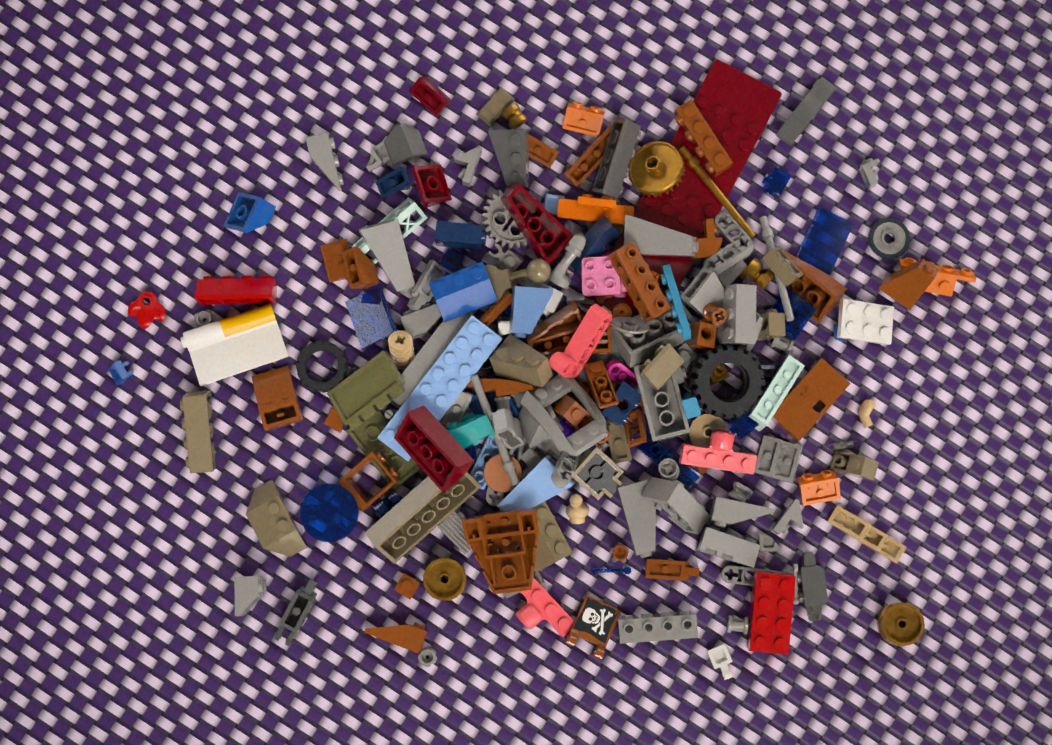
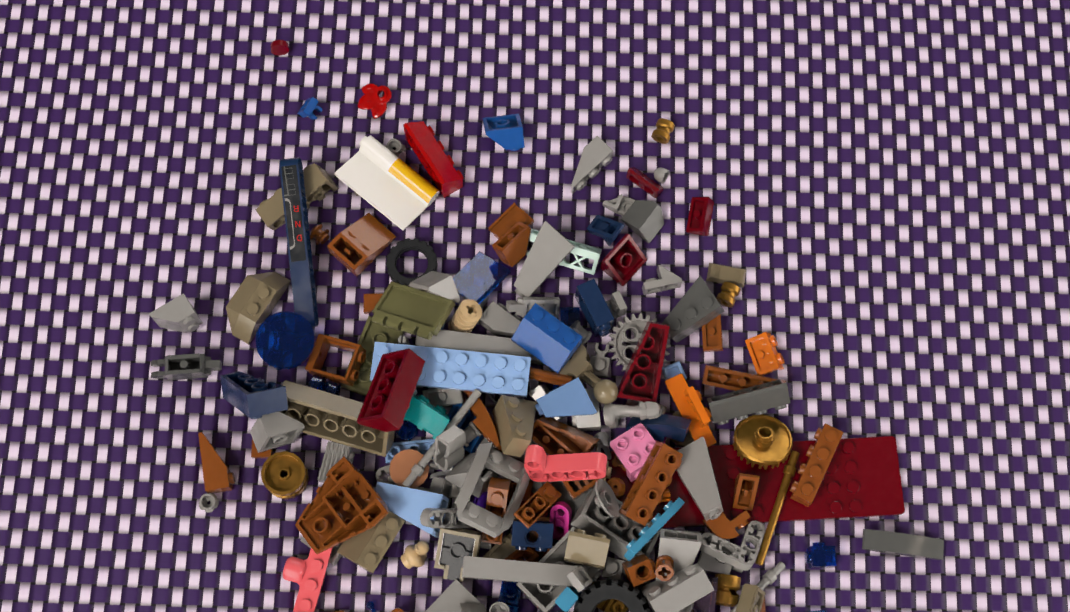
camera: 55 degrees right, 10 degrees down
none -> dark blue wedge [220,371,288,419]
none -> light grey slope [250,412,305,453]
none -> dark red tile [270,40,289,56]
none -> dark blue beam [279,157,319,329]
none -> dark orange wheel [310,224,329,245]
none -> light grey slope [409,271,460,303]
none -> light grey tile [462,556,587,587]
none -> light grey plate [567,565,593,592]
none -> light grey bush [570,320,592,345]
none -> light grey bracket [606,291,627,319]
none -> dark red slope [626,167,663,198]
none -> pearl gold wheel [651,118,675,144]
none -> light grey hinge [654,167,669,184]
none -> dark orange slope [732,473,760,511]

